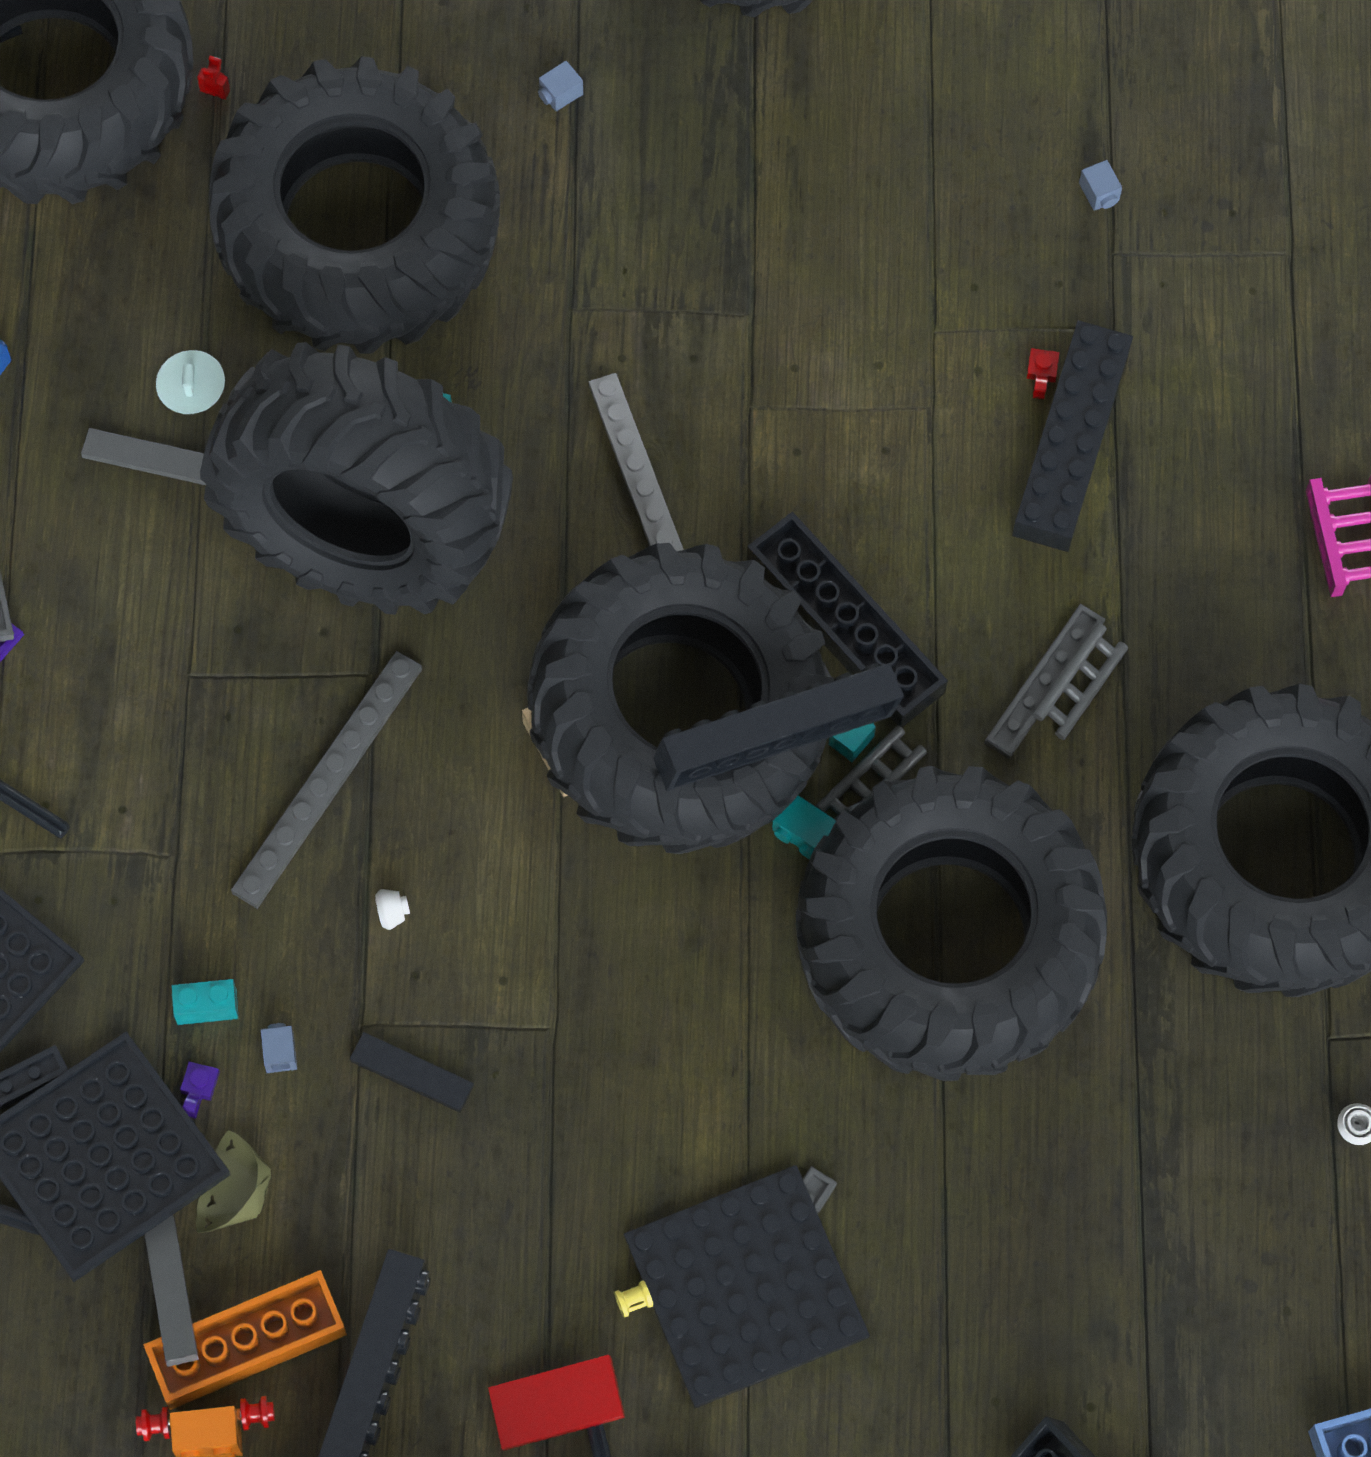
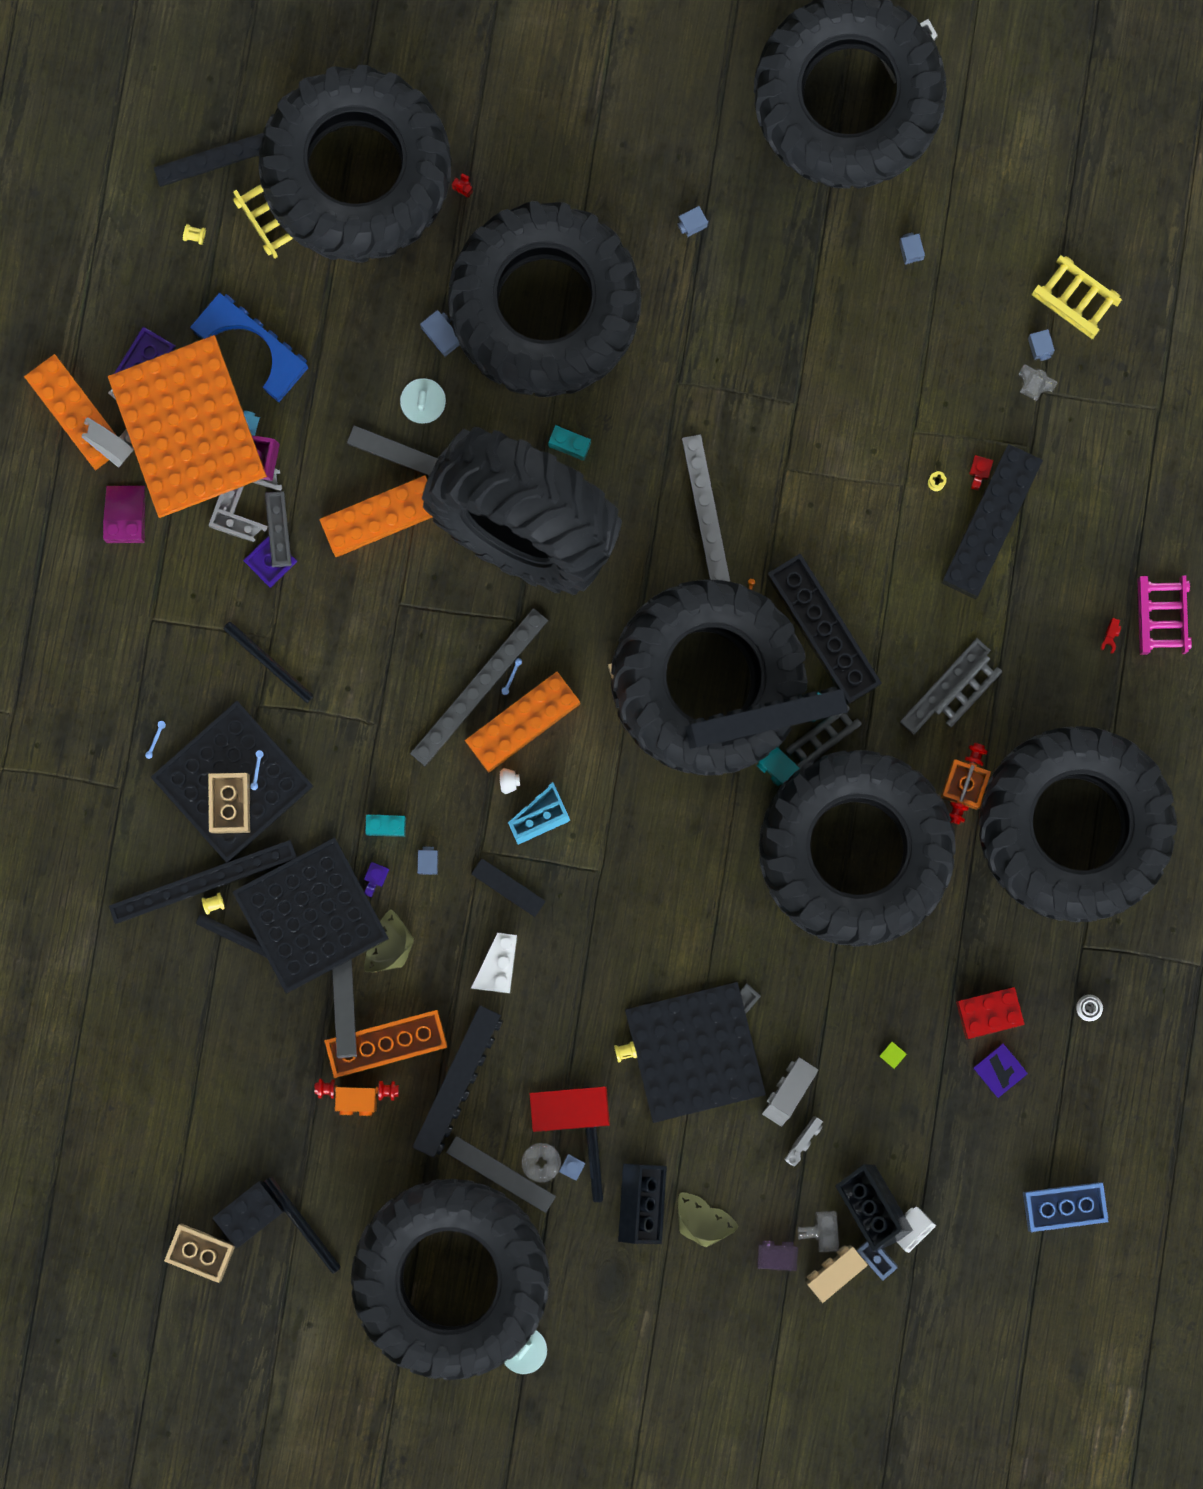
camera: 10 degrees right, 15 degrees up
none -> orange brick [319,475,432,557]
none -> sand blue brick [420,310,459,357]
none -> orange brick [465,672,580,773]
none -> white wedge [471,933,517,993]
none -> light blue hinge [502,658,522,695]
none -> medium azure wedge [508,782,570,845]
none -> light grey wedge [762,1058,818,1127]
none -> light grey hinge [784,1116,823,1167]
none -> lime tile [879,1042,907,1069]
none -> sand blue brick [899,233,925,264]
none -> light yellow bush [928,471,947,491]
none -> orange brick [941,743,991,825]
none -> red brick [956,987,1025,1039]
none -> dark purple tile [973,1043,1028,1098]
none -> clear brick [1019,364,1058,401]
none -> light yellow fence [1032,255,1122,340]
none -> red plate [1100,618,1121,654]

